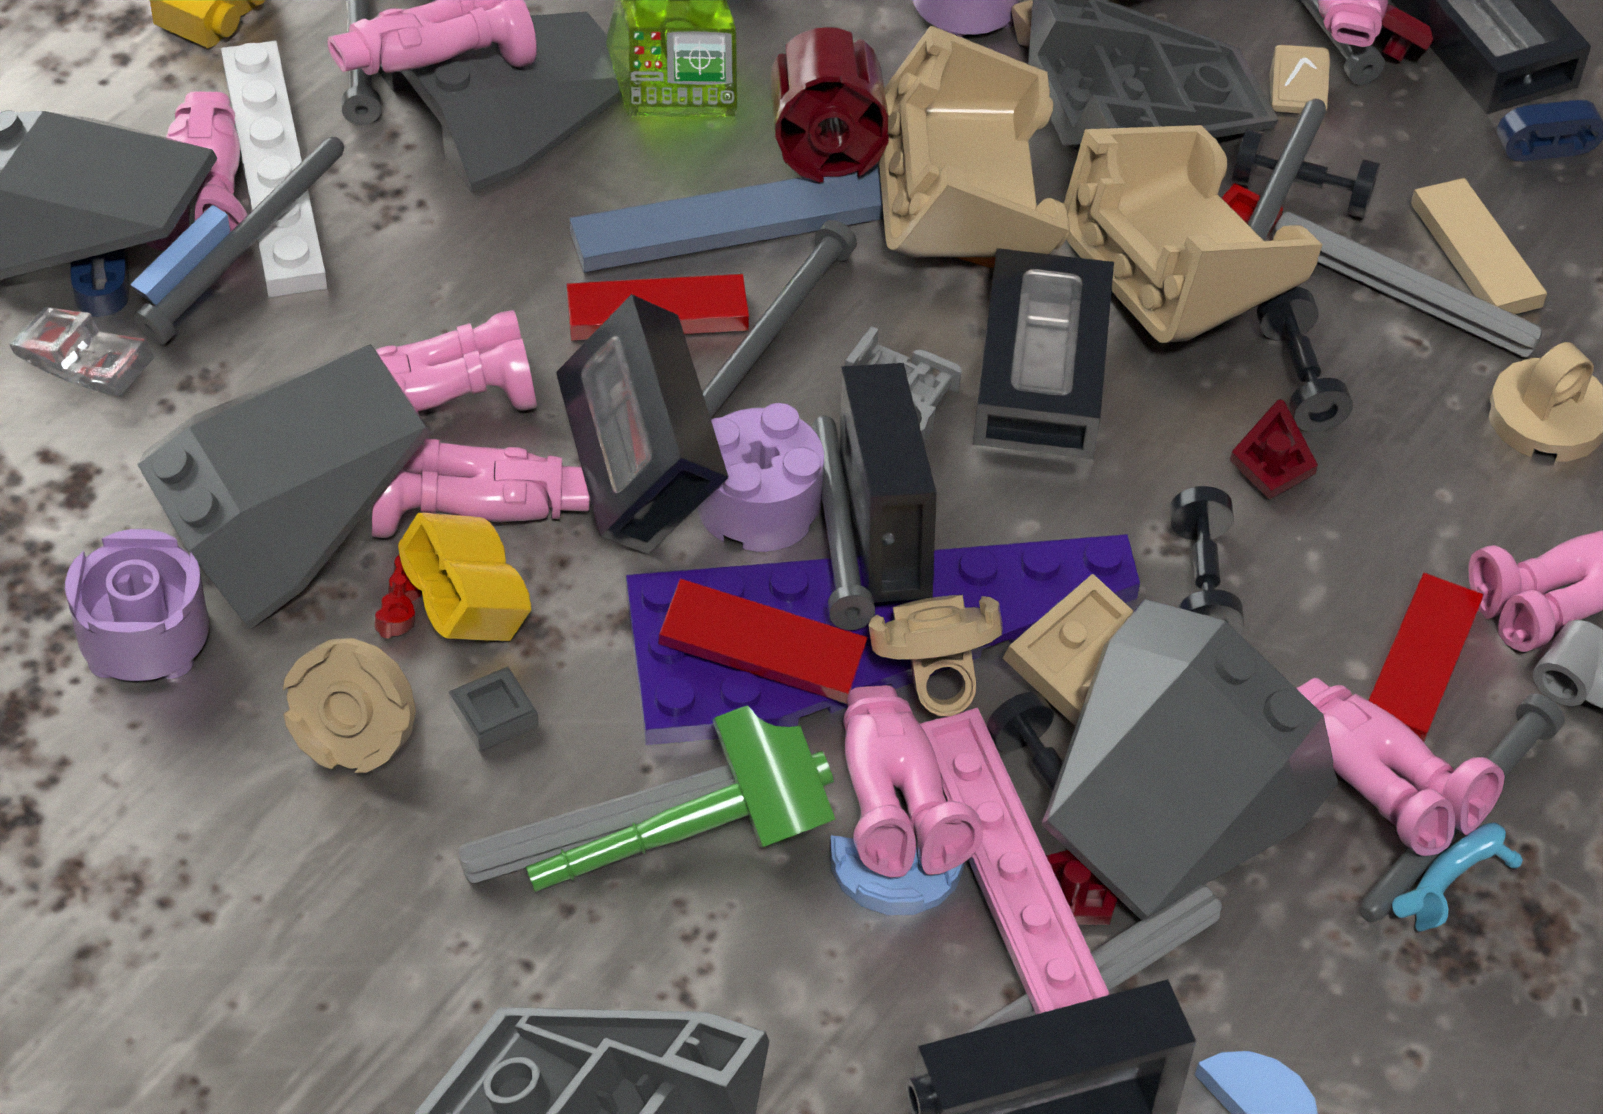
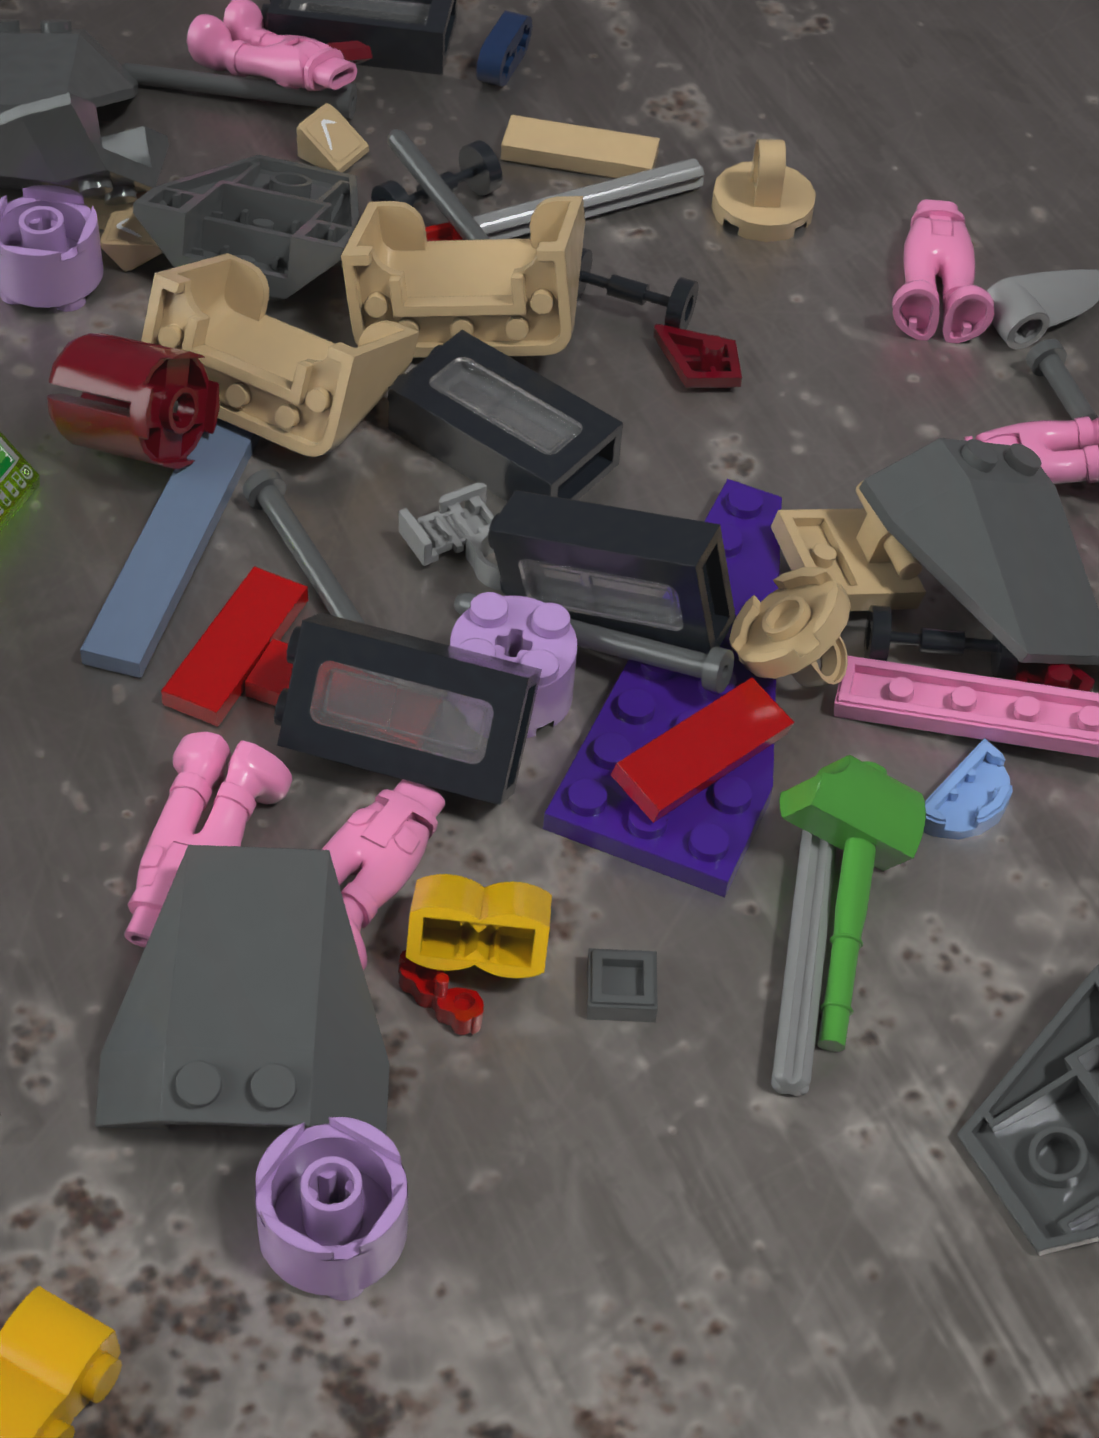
camera: 60 degrees left, 0 degrees up
tan tile [283,638,416,773] -> none
bright pink piece [843,685,983,878] -> none
black wheel [1170,486,1244,633] -> none
red tile [1368,572,1484,742] -> none

